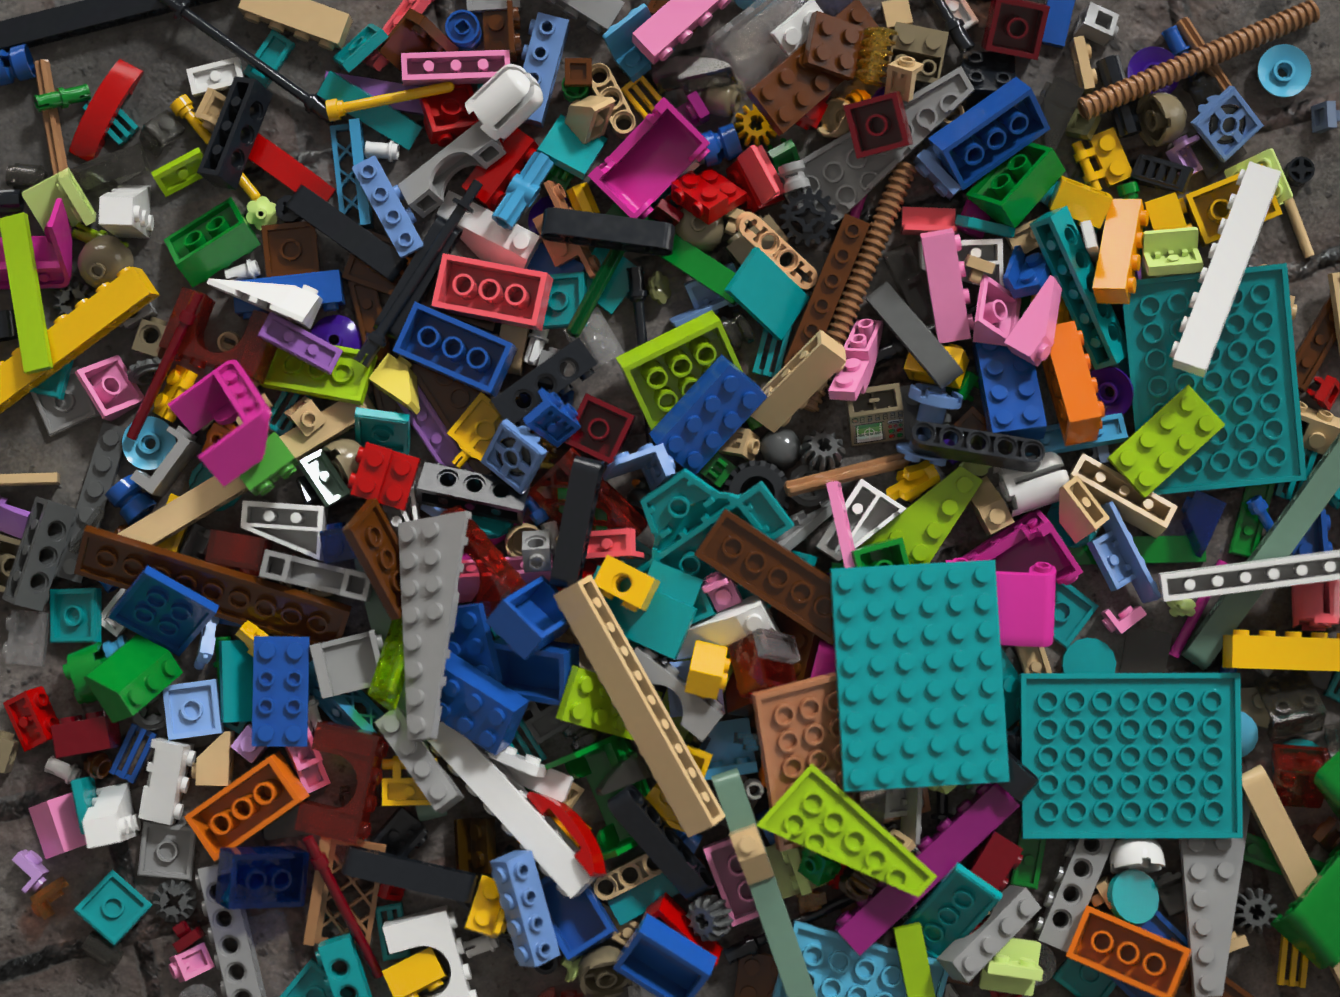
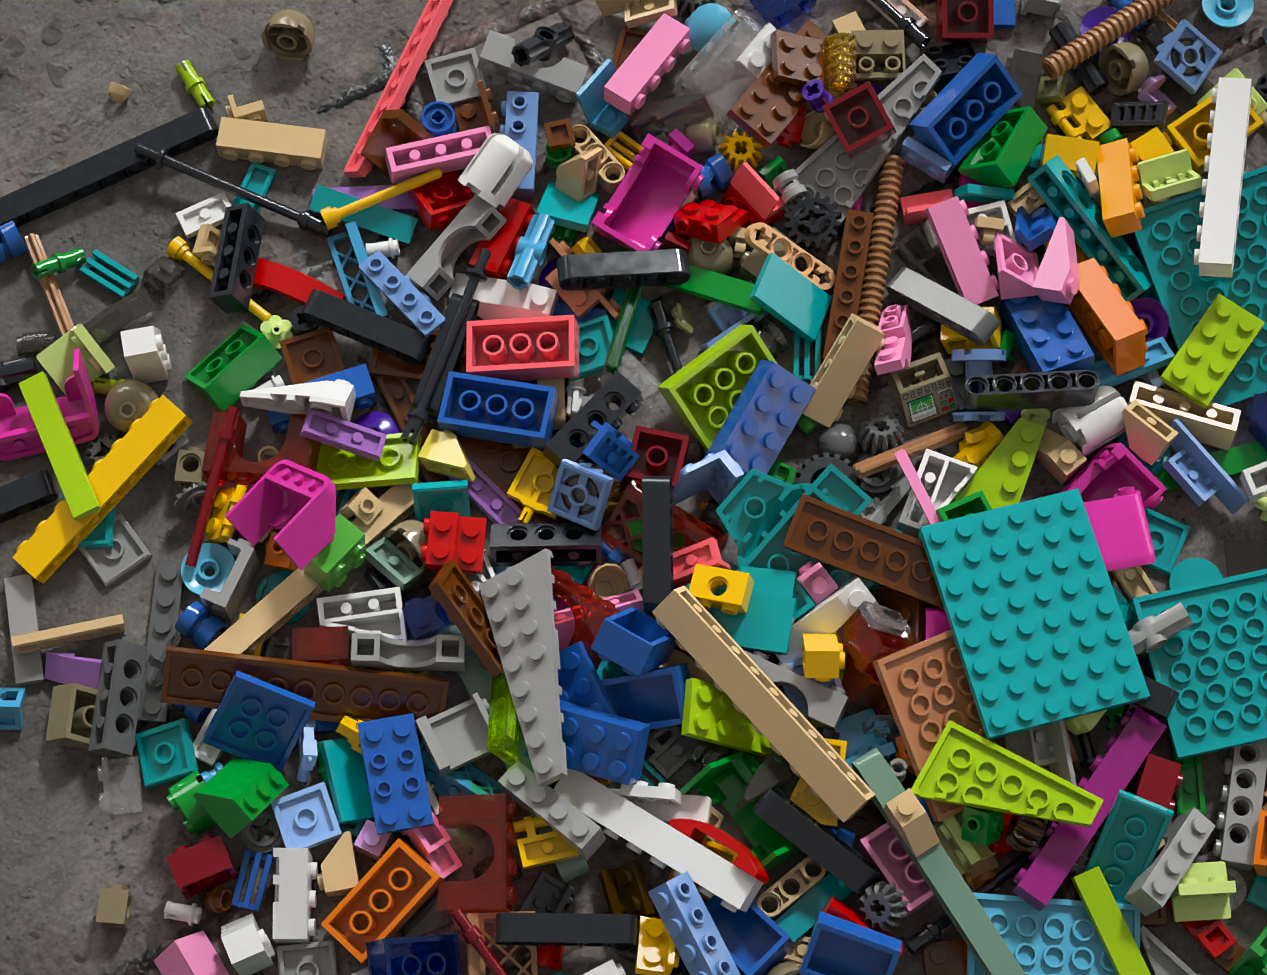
camera: 15 degrees left, 15 degrees down
red bracket [3,686,59,752] -> none
red slope [69,59,144,165] -> none
teal tile [70,776,97,835] -> none
bright pink slope [75,355,144,422] -> none
lime plate [151,147,204,197] -> none
teal tile [332,23,389,73] -> none
light grey brick [522,530,551,572] -> none
tan bracket [717,428,760,462] -> none
tan bracket [884,56,924,102] -> none
tan plate [1069,36,1098,95] -> none
bright pink bracket [1101,605,1147,634] -> none
none -> dark purple bush [802,79,834,113]
none -> light grey piece [1128,603,1194,656]

